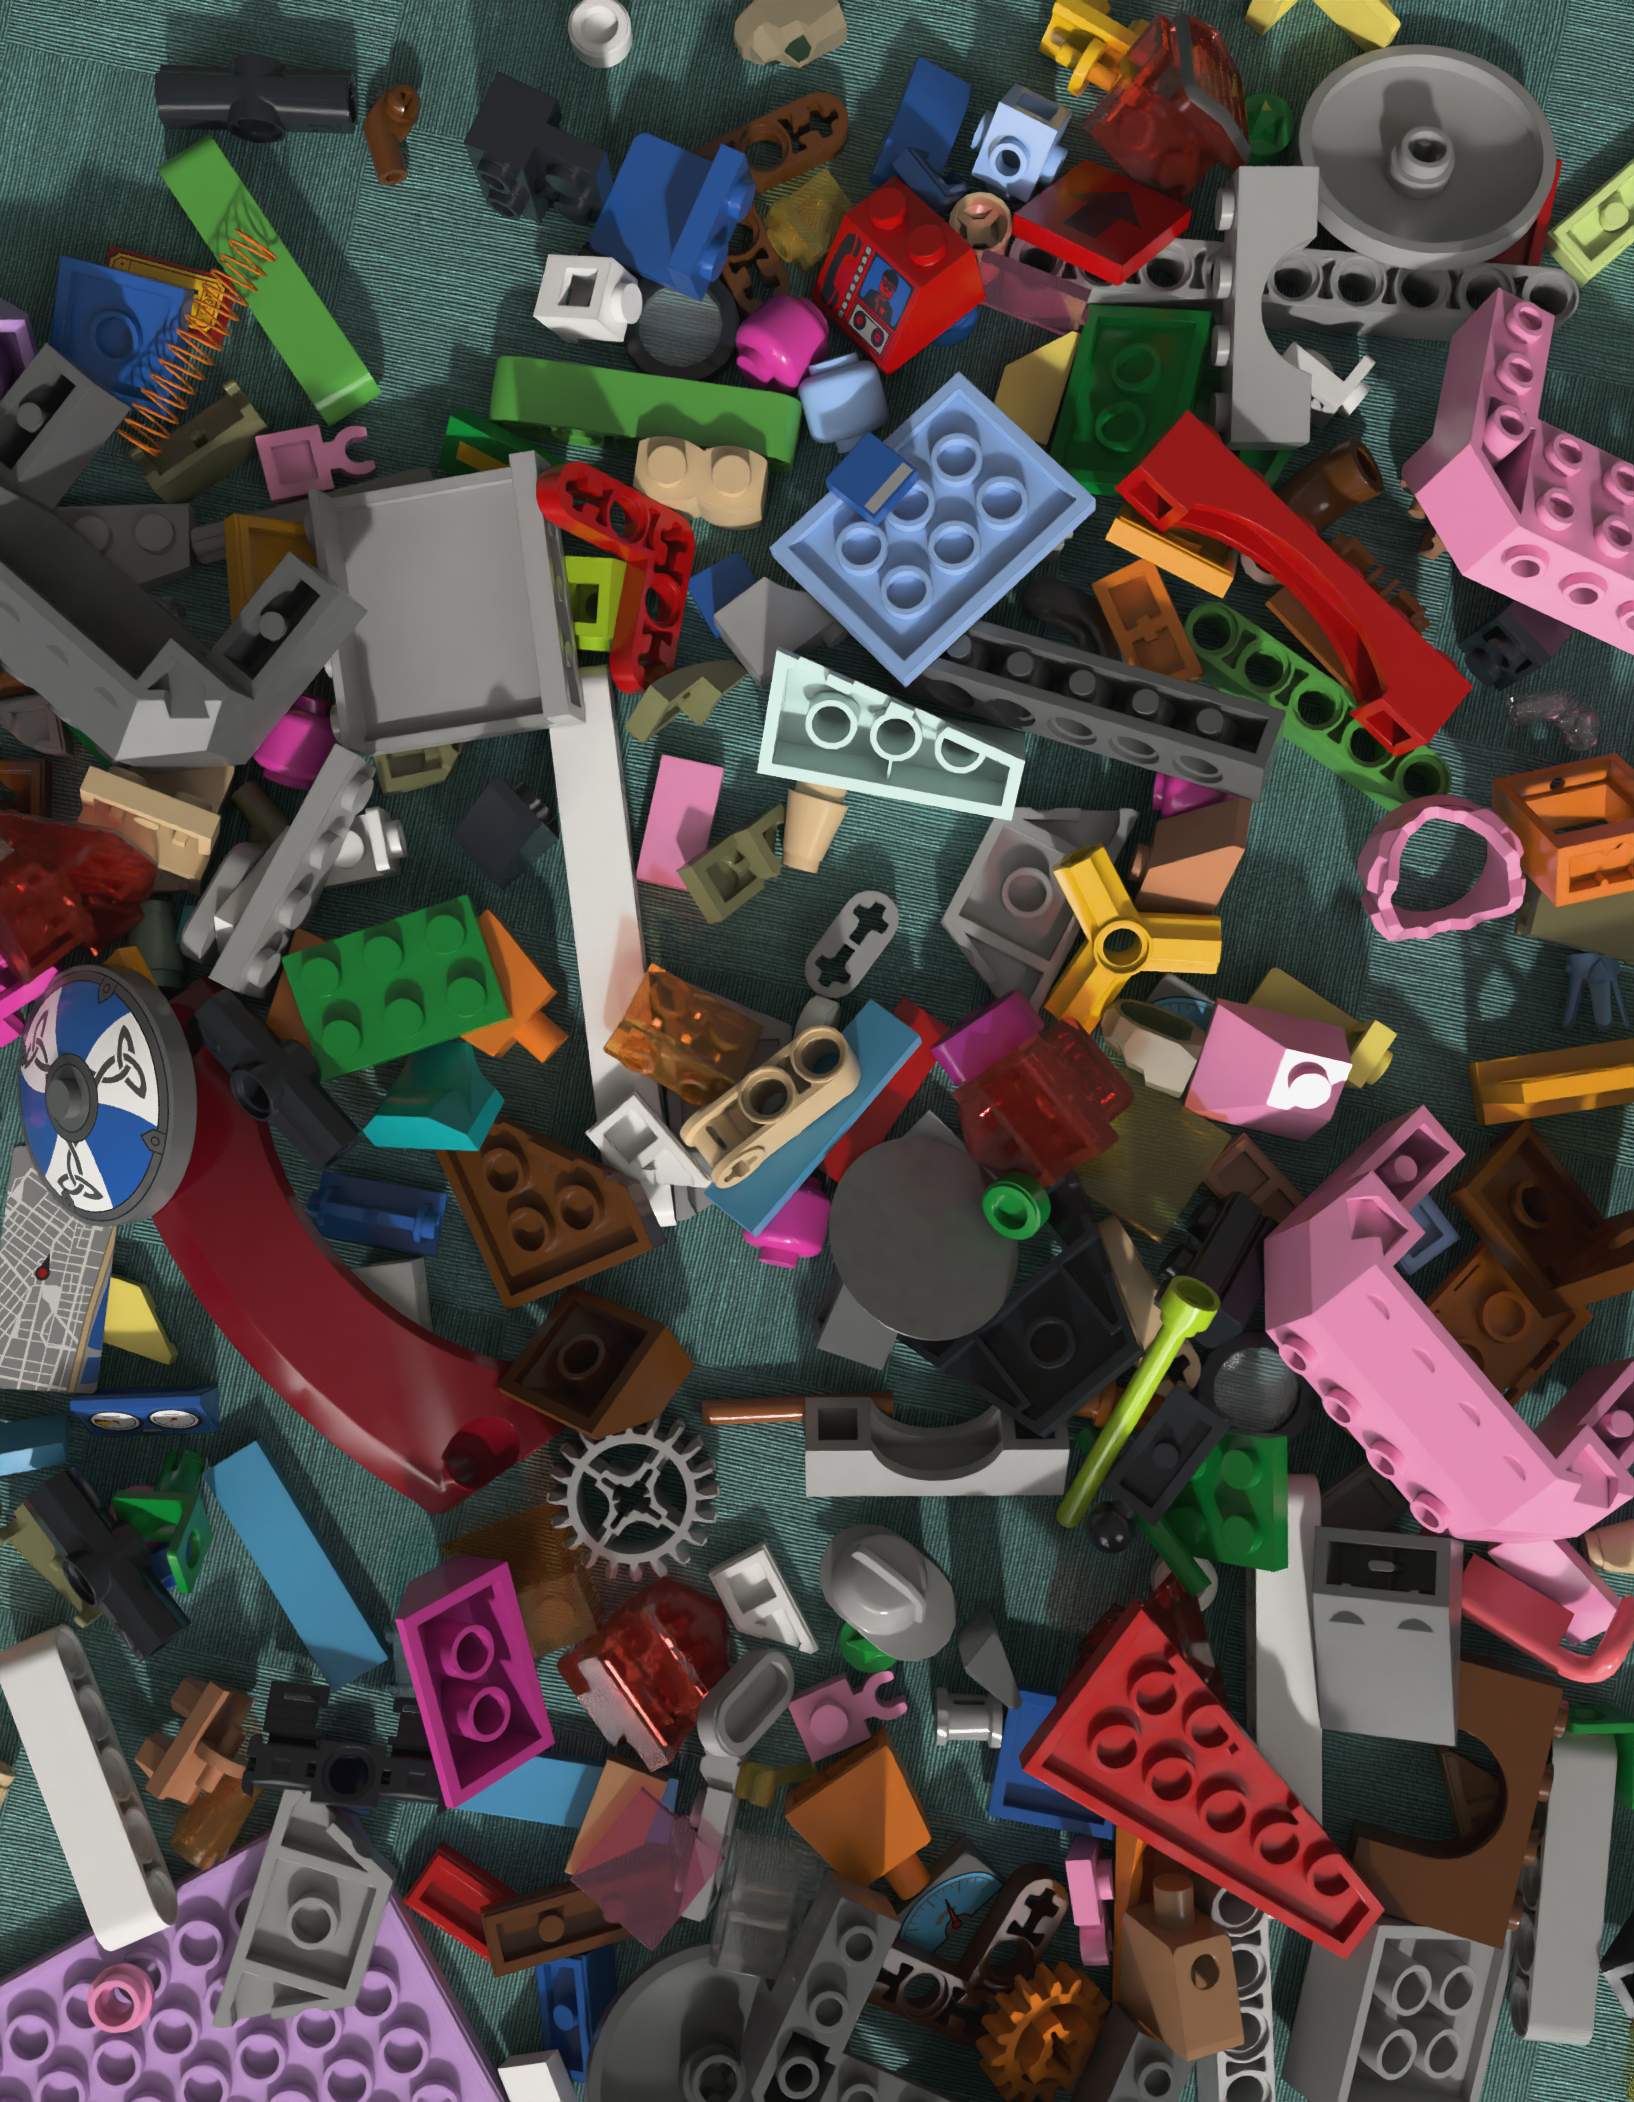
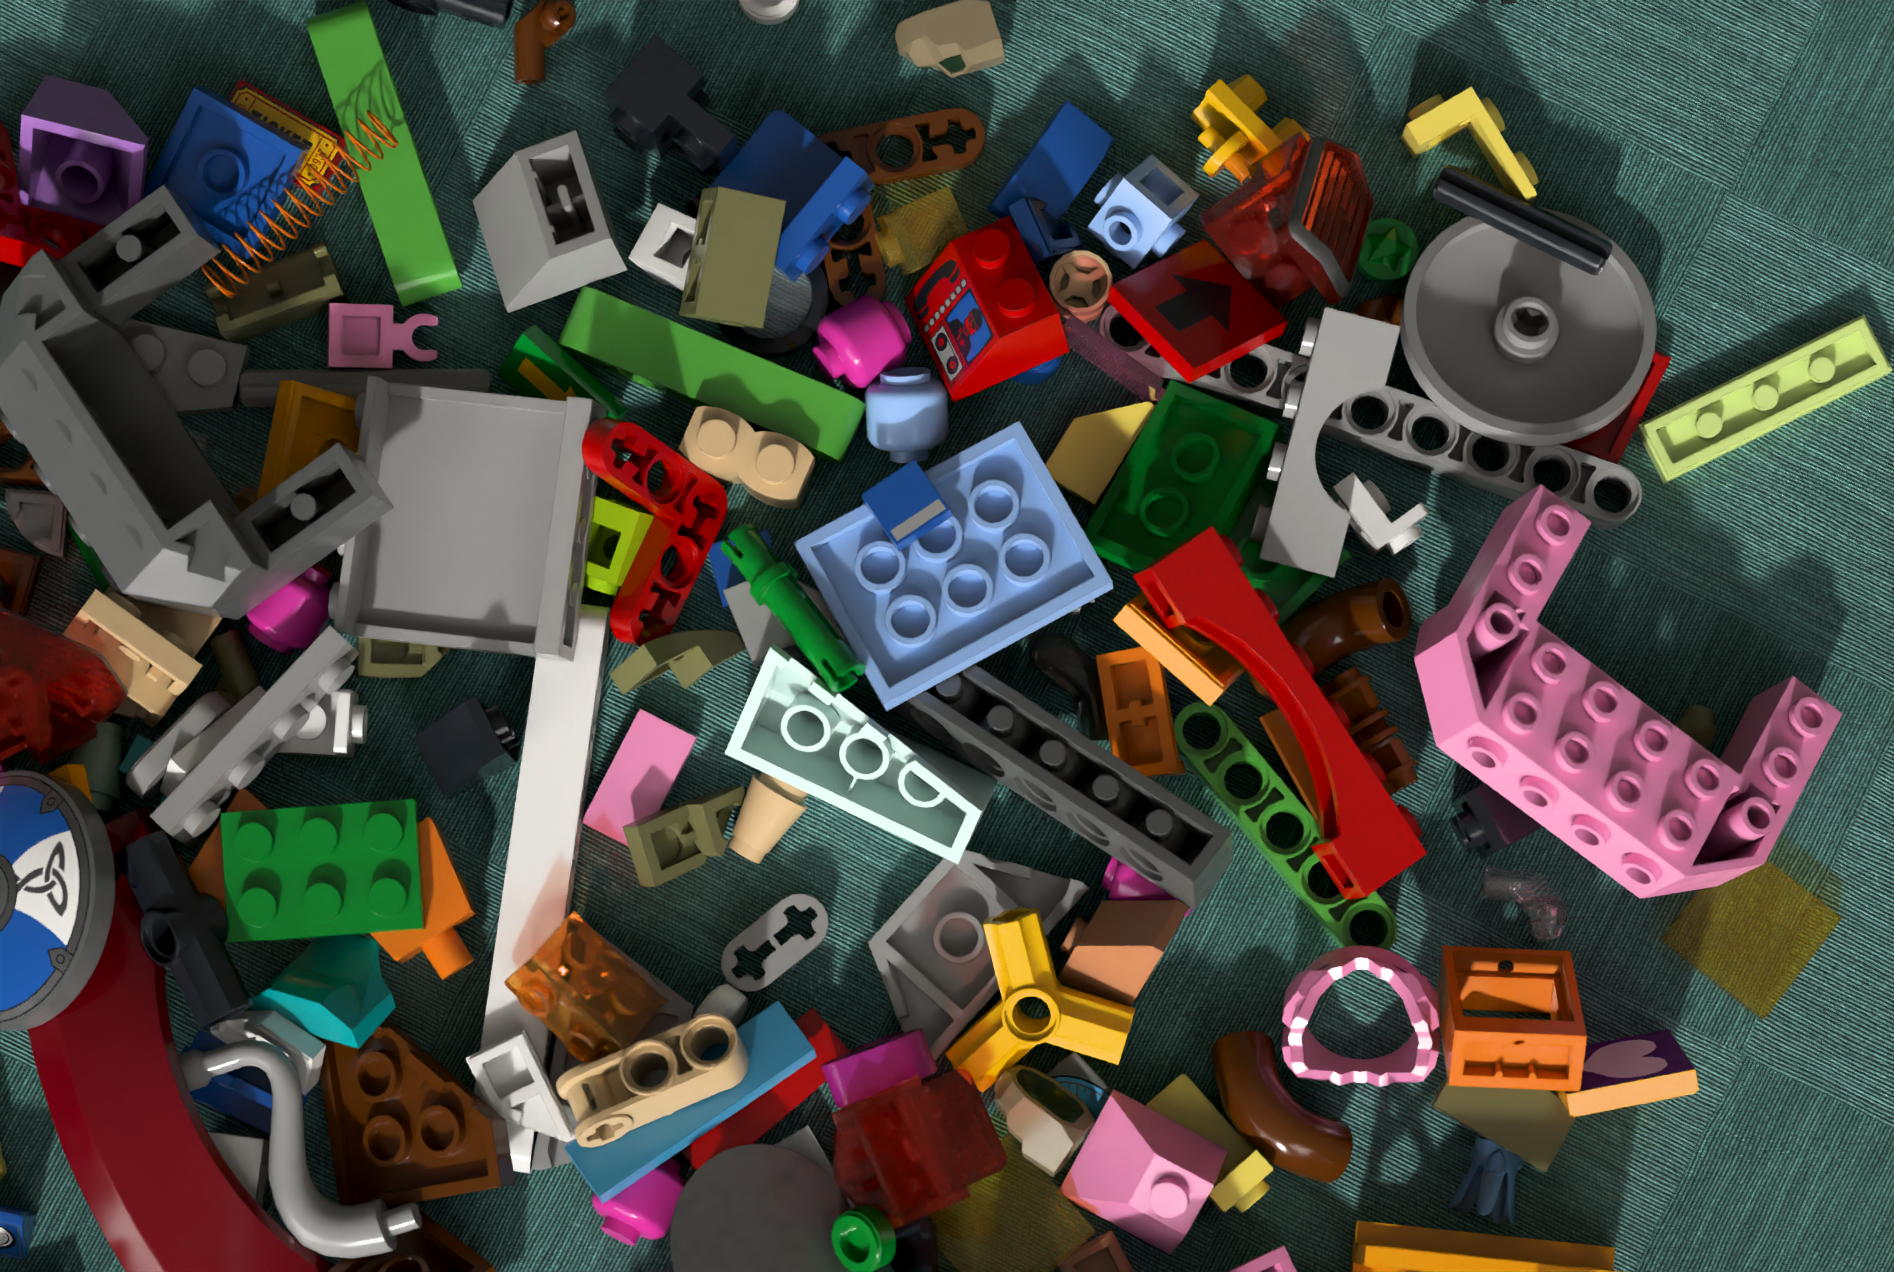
camera: 20 degrees right, 5 degrees down
none -> light grey animal [177,1040,422,1259]
none -> white tile [210,1010,326,1095]
none -> light grey slope [472,130,628,313]
none -> olive hinge [679,186,786,328]
none -> green pin [721,523,866,693]
none -> reddish brown cylinder [1211,1031,1353,1183]
none -> black axle [1432,165,1613,275]

